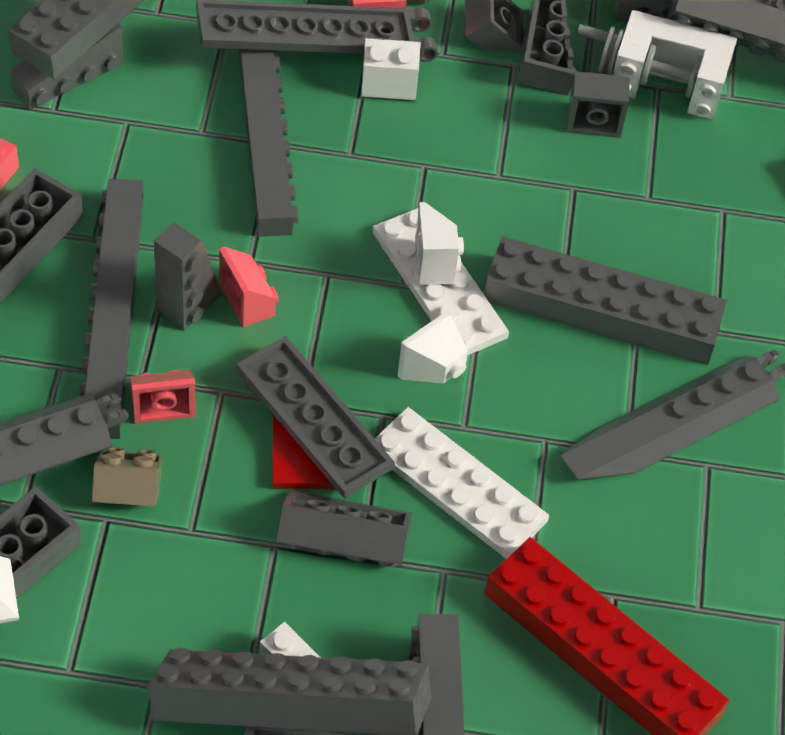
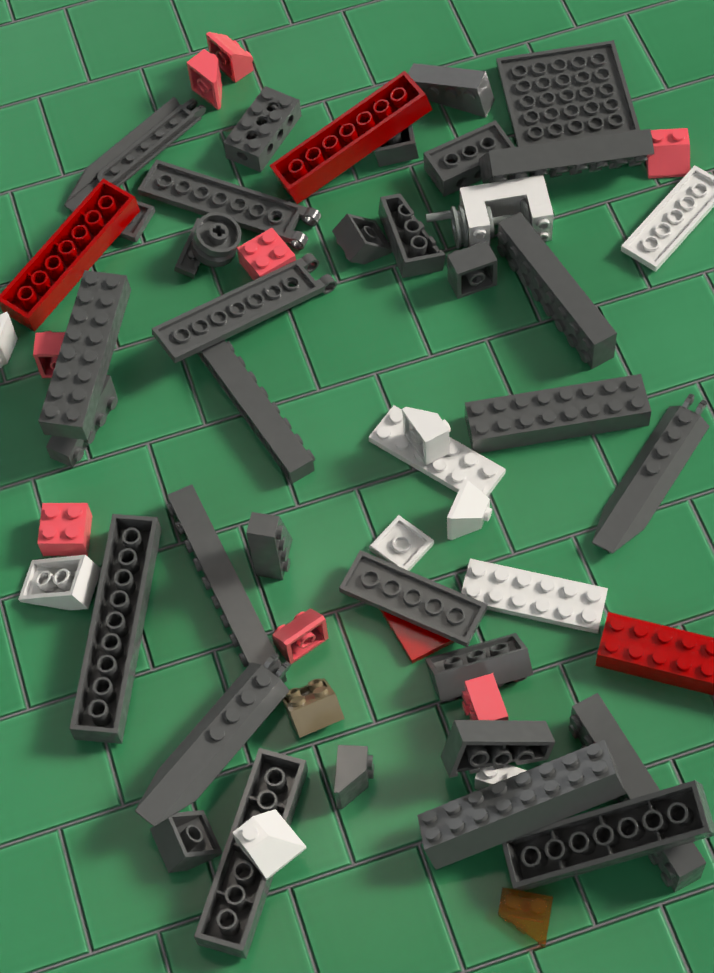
camera: 15 degrees left, 5 degrees up
coral slope [219,247,279,327] -> none
white slope [361,38,421,100] -> none
none -> slope [334,745,374,809]
none -> white tile [369,515,434,571]
none -> dark grey wedge [441,720,555,778]
none -> coral brick [462,673,508,720]
none -> dark grey brick [497,212,617,369]

